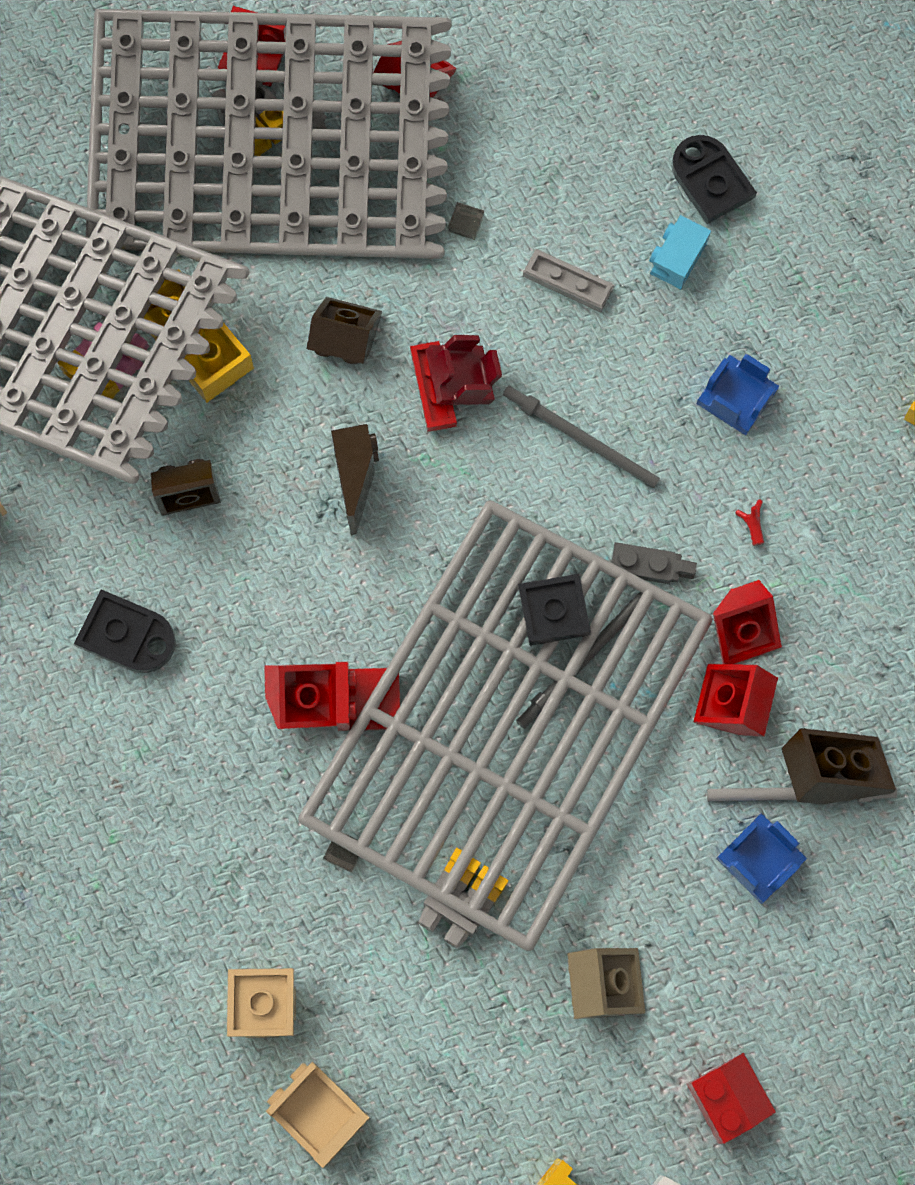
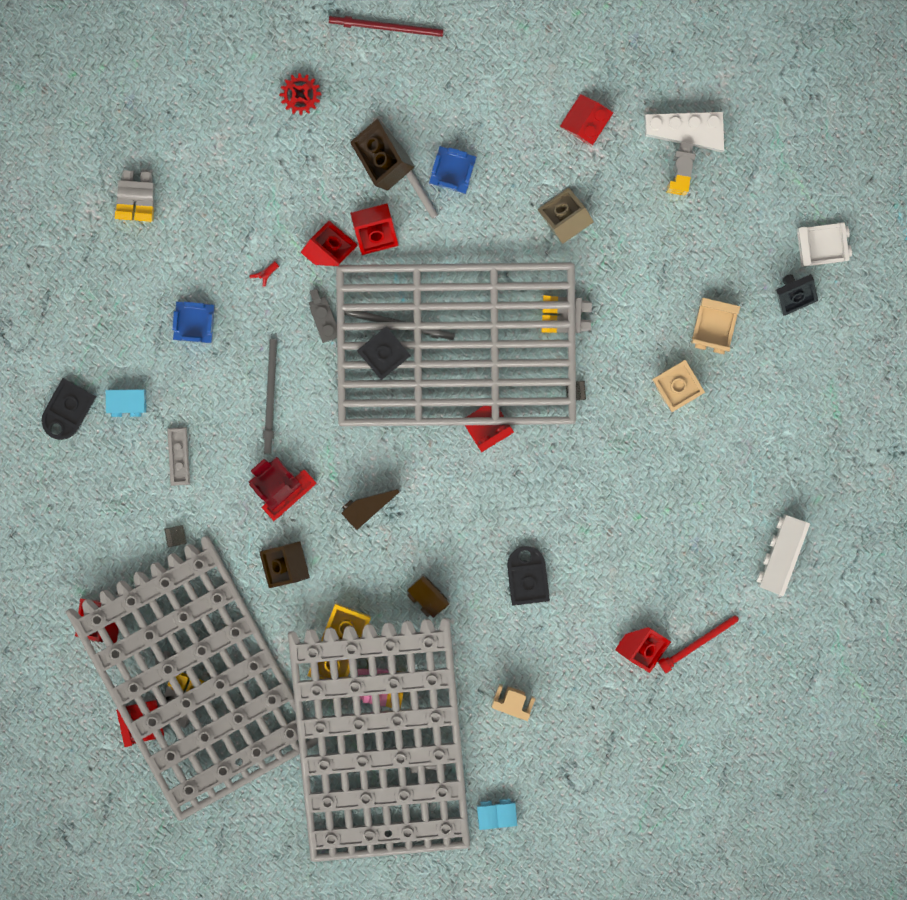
camera: 120 degrees left, 15 degrees up
red slope [264,664,337,729] -> none

